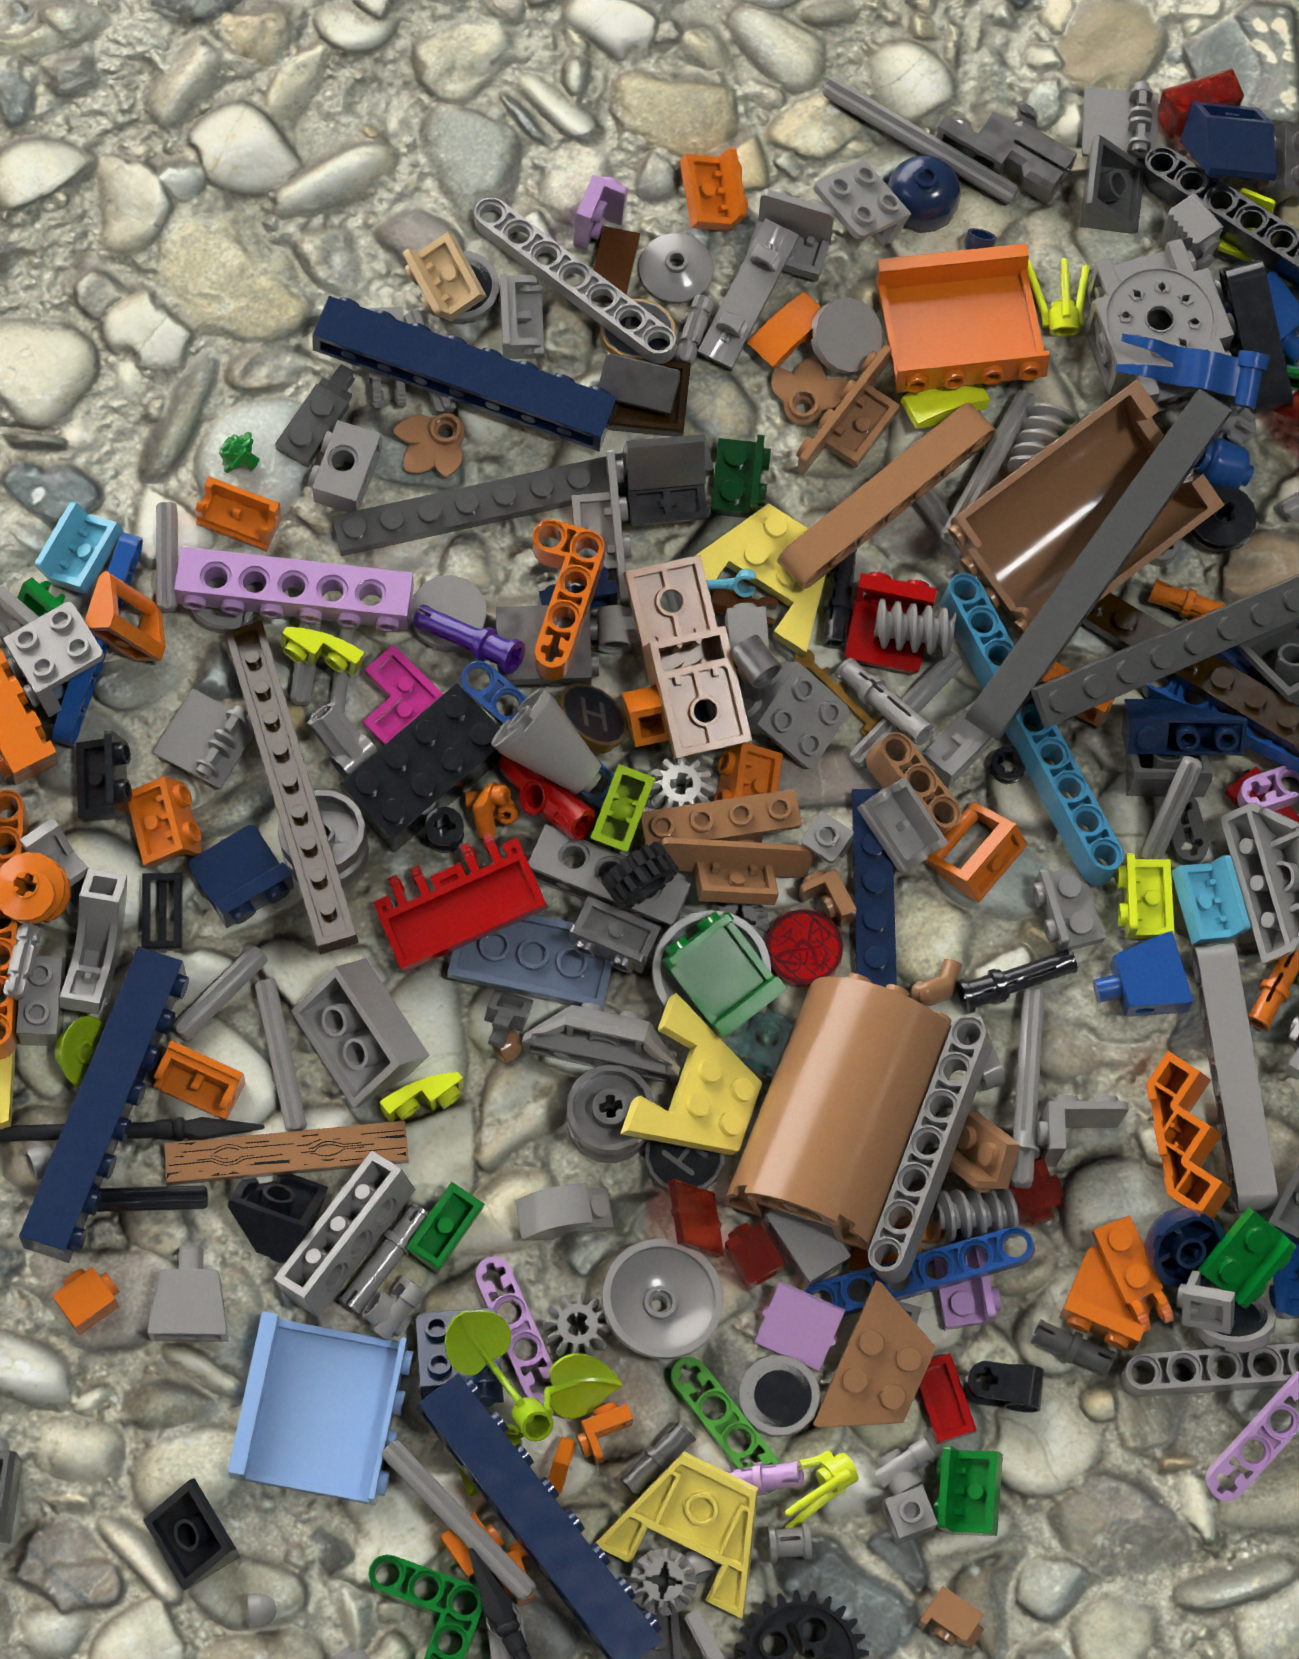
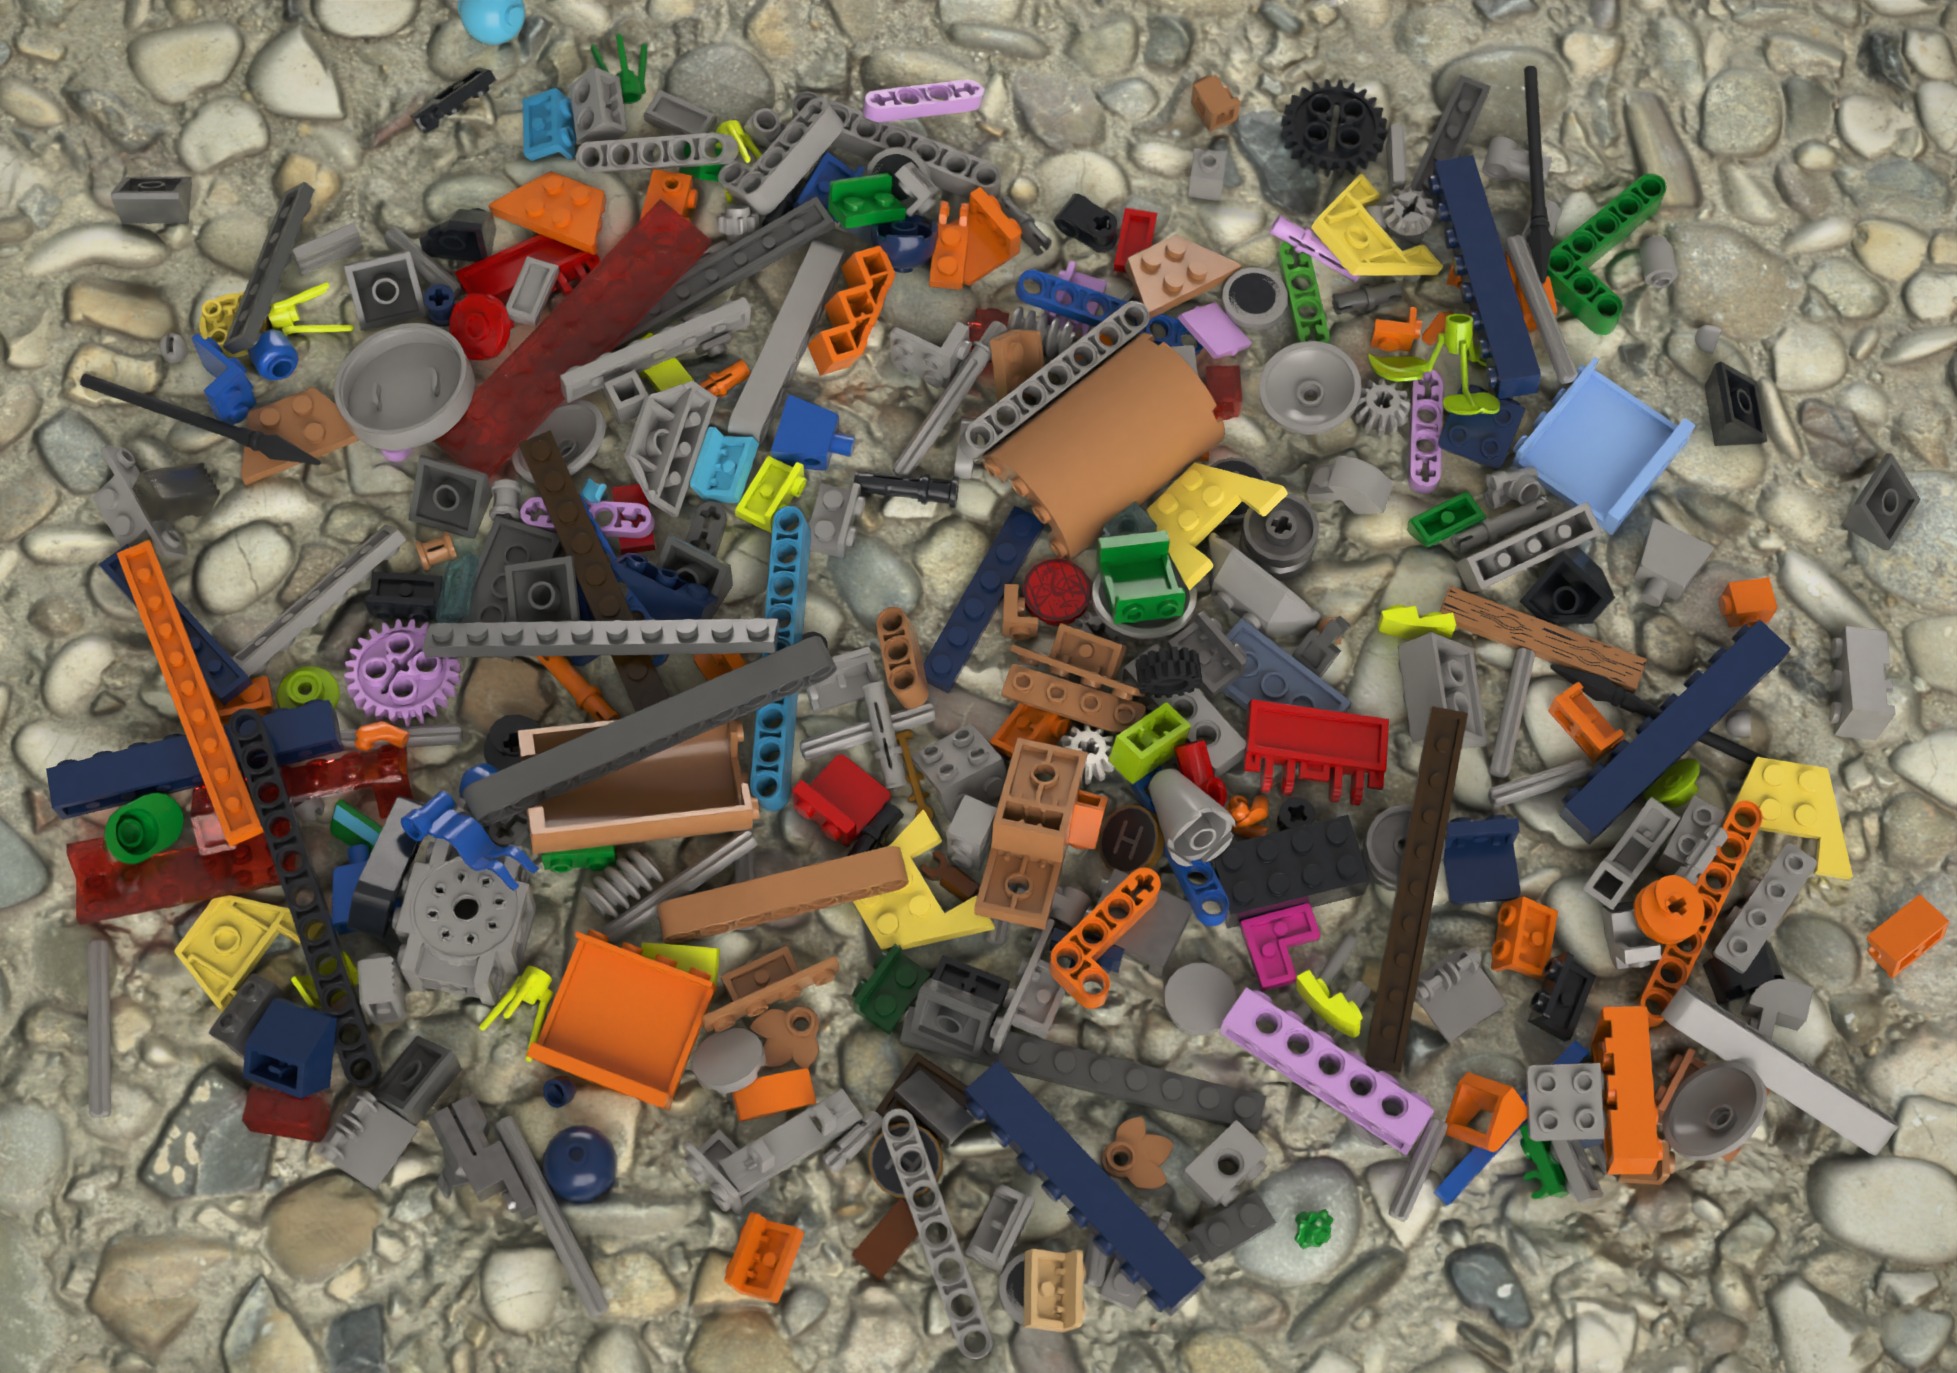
camera: 150 degrees left, 5 degrees down
medium azure bracket [35,502,124,595] -> none
black axle [97,1185,208,1212] -> none
black tile [142,873,183,953] -> none
orange hinge [196,476,282,552] -> none
light grey piece [307,702,378,779] -> none
dark purple pin [413,604,525,674] -> none
lavender bracket [573,175,628,250] -> none
light grey dish [639,233,714,304] -> none
clear red piece [668,1179,724,1258] -> none
medium azure hand [707,569,756,597] -> none
flat silver piece [730,635,782,702] -> none
light grey bush [767,1522,812,1563] -> none
neon yellow plant [784,1450,859,1529] -> none
light grey bracket [801,811,854,864] -> none
light grey bracket [813,159,911,246] -> none
light grey hinge [857,777,948,873] -> none
light grey piece [873,599,956,658] -> none
light grey plate [874,1437,939,1496] -> none
medium nougat arm [911,959,962,1006] -> none
orange tile [924,802,1027,903] -> none
green bracket [933,1446,1003,1536] -> none
light grey axle [1141,756,1202,859] -> none

